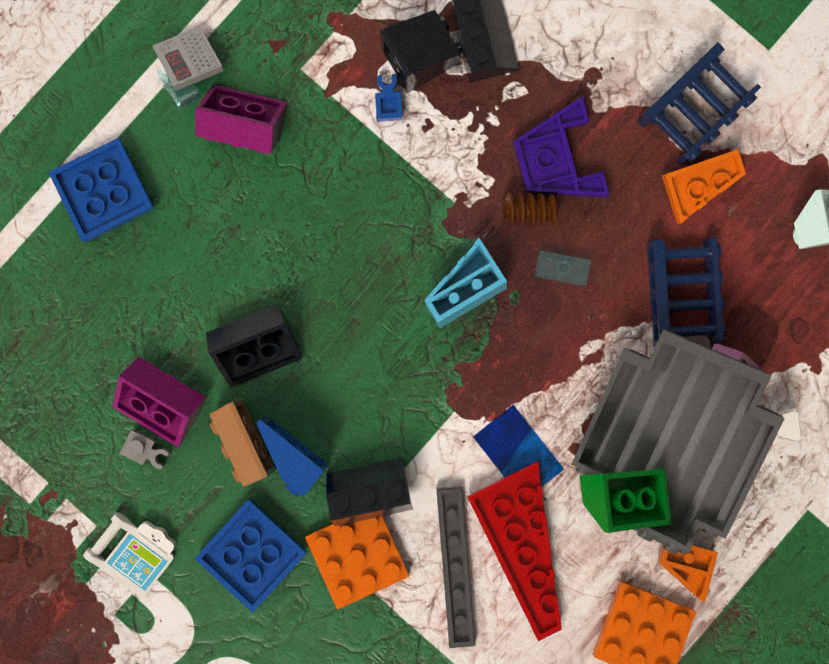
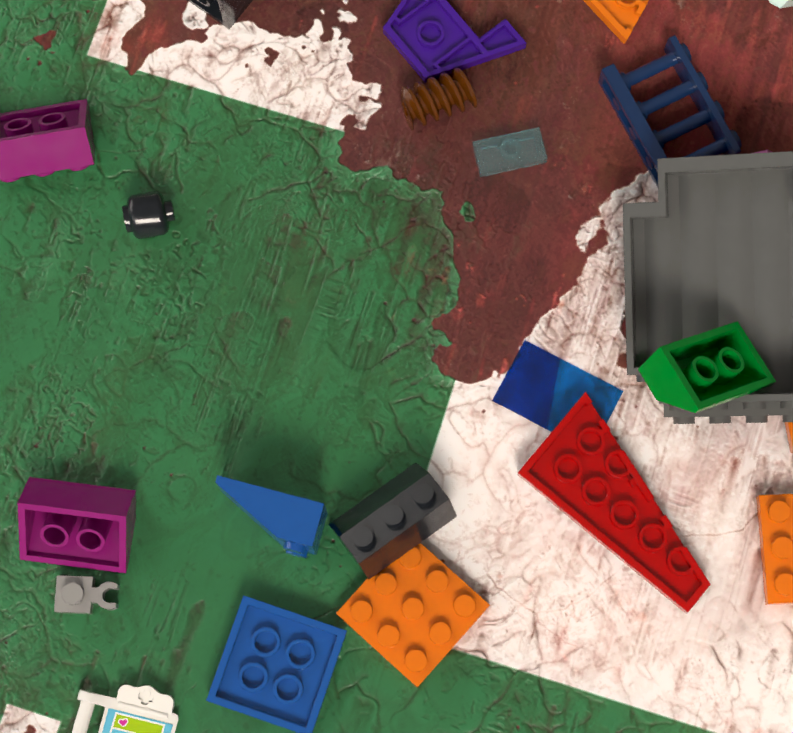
camera: 20 degrees left, 10 degrees down
black slope [206,304,303,388] -> none
medium nougat slope [209,400,276,487] -> none
blue plate [375,74,402,122] -> none
medium azure wedge [424,238,507,328] -> none
dark grey tile [436,486,476,648] -> none
none -> black head [122,191,175,239]

